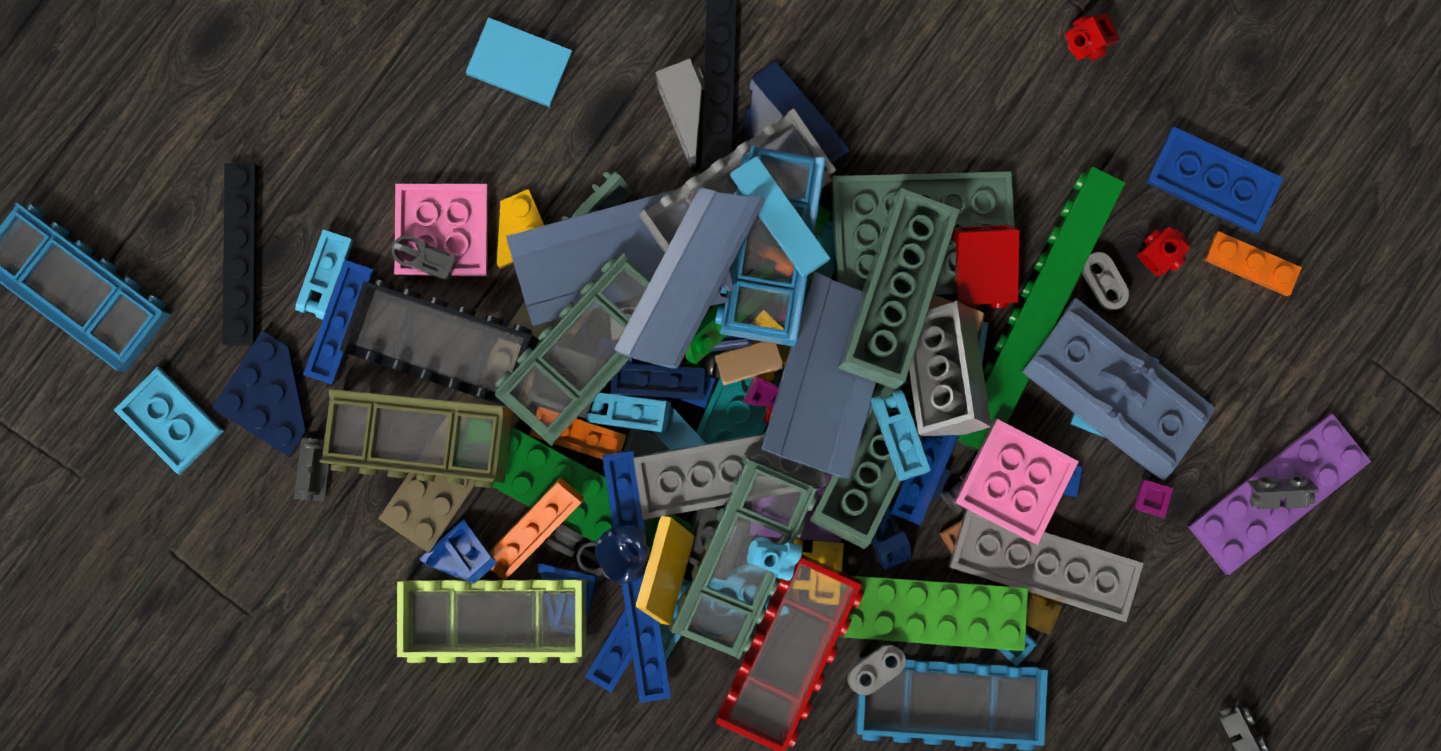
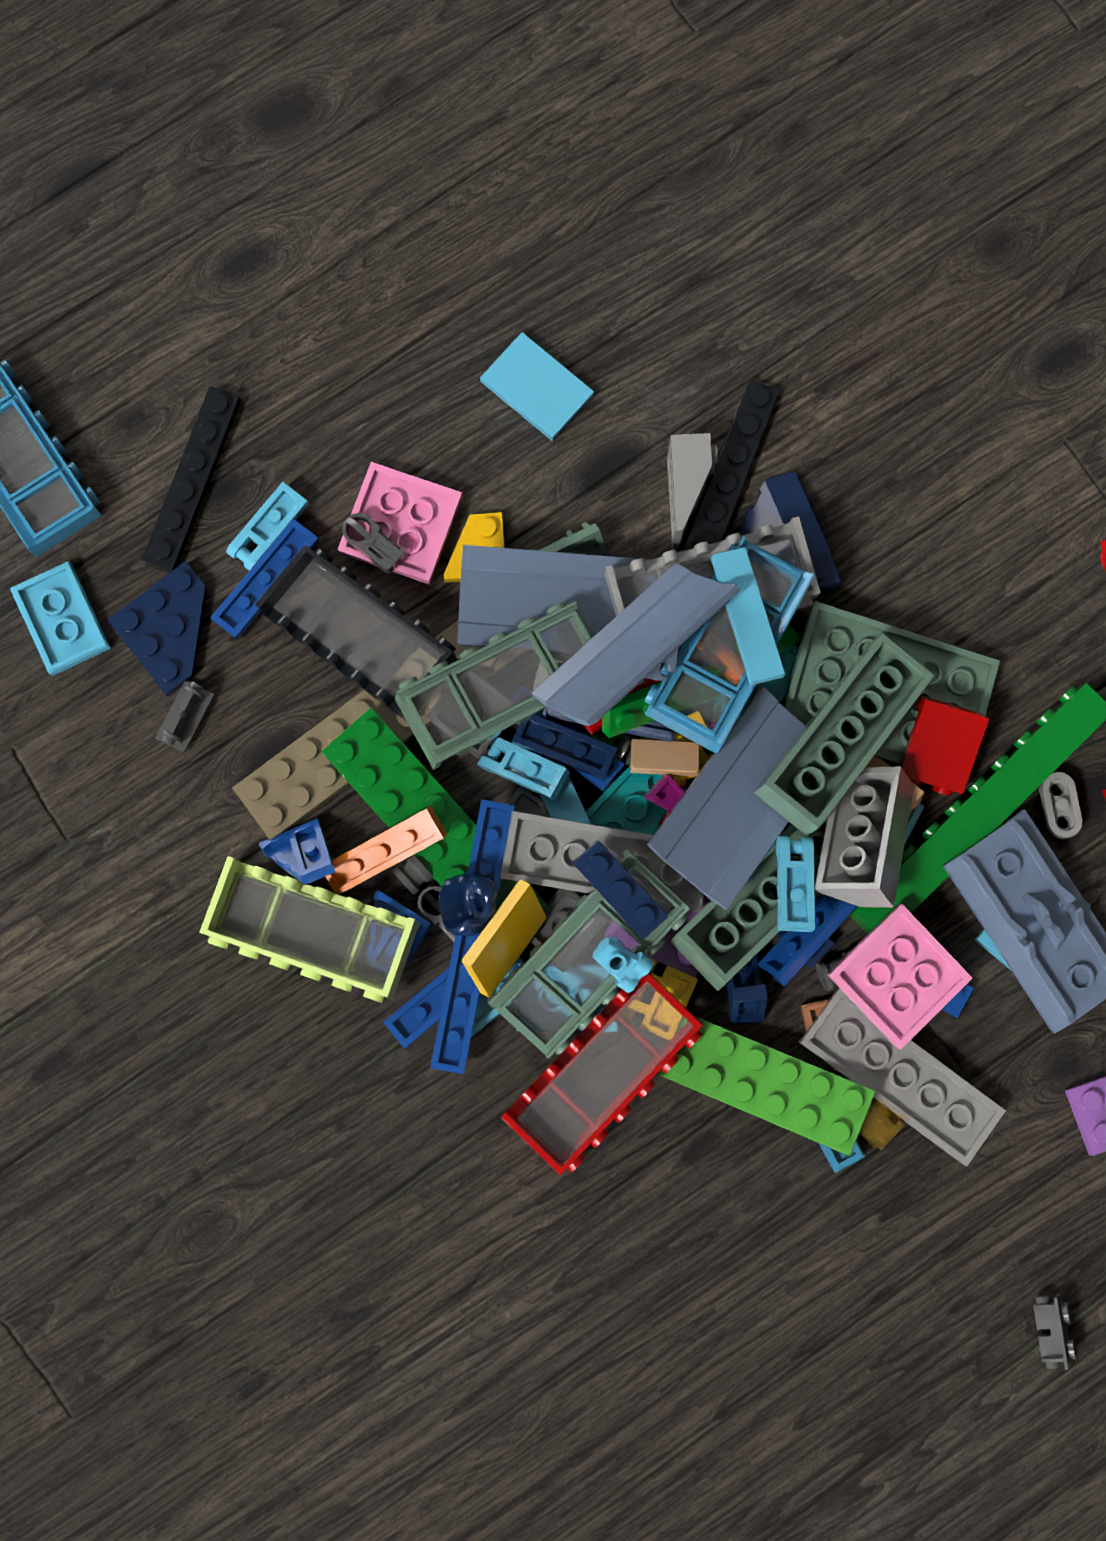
camera: 25 degrees right, 5 degrees down
window [319,389,513,488] -> none
orange plate [530,407,627,460] -> none
light grey plate [847,645,906,695] -> none
clear window [855,656,1048,750] -> none
magenta plate [1133,479,1173,518] -> none
none -> dark blue plate [572,839,668,940]

